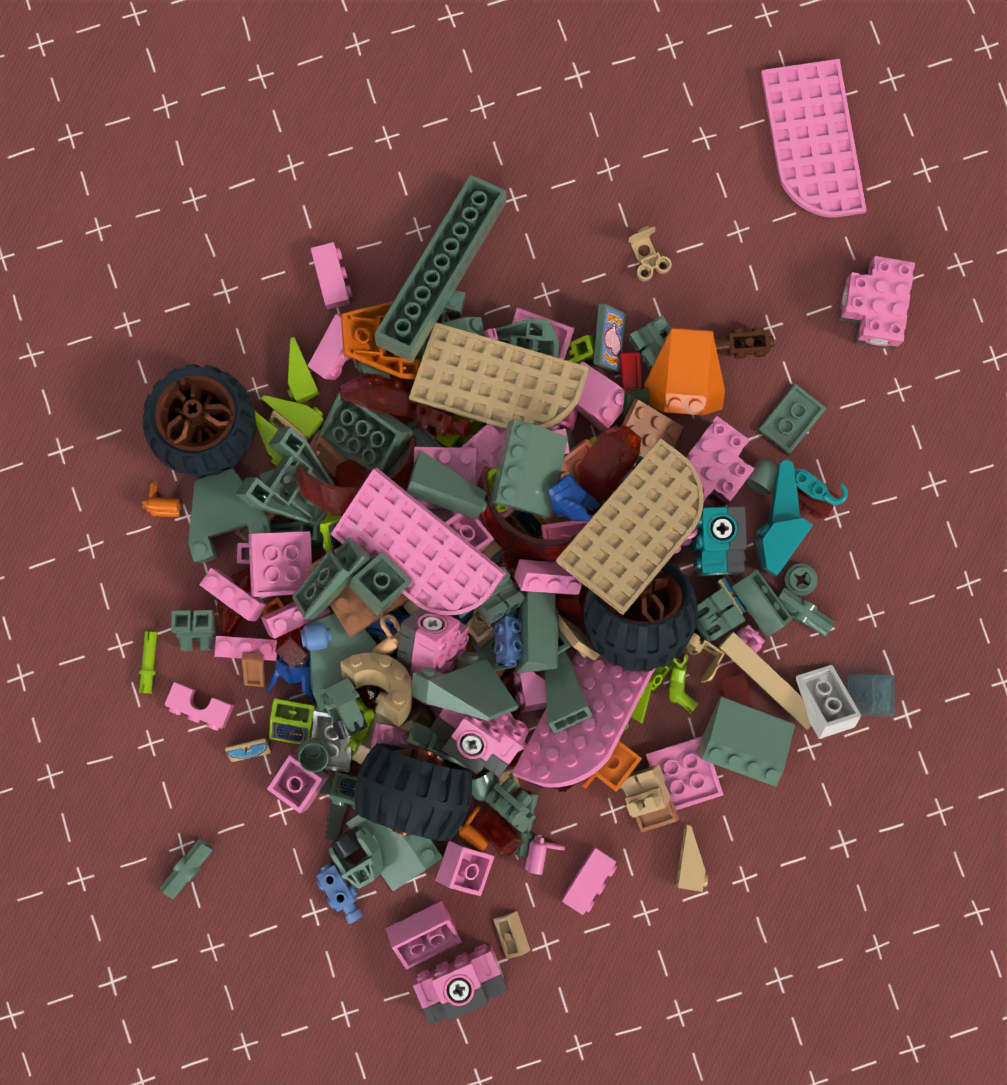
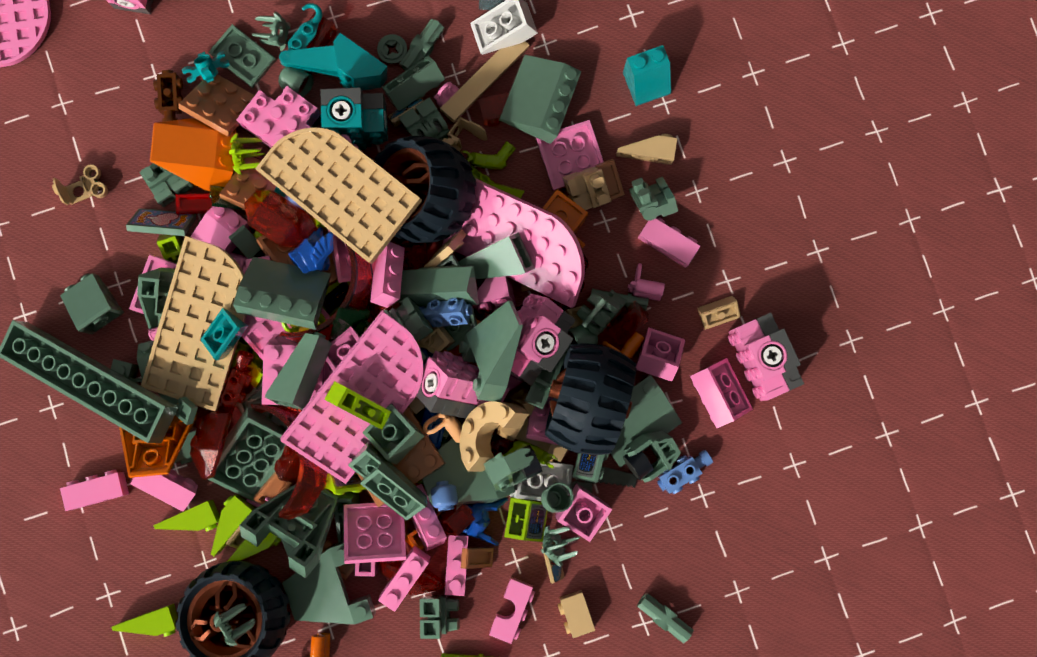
camera: 90 degrees left, 0 degrees up
none -> sand green slope [60,273,124,335]
none -> lime slope [112,604,178,637]
none -> sand green plate [175,397,198,425]
none -> nougat plate [179,74,255,137]
none -> teal pin [182,51,230,83]
none -> teal slope [200,308,248,361]
none -> sand green piece [214,603,256,646]
none -> lime piece [229,133,265,175]
none -> sand green slope [229,225,261,259]
none -> sand green piece [252,12,291,51]
none -> lime slope [324,381,391,430]
none -> clear green piece [329,307,370,339]
none -> sand green piece [540,525,580,566]
none -> tan brick [557,590,595,638]
none -> teal slope [623,45,671,106]
none -> sand green hips [629,177,678,221]

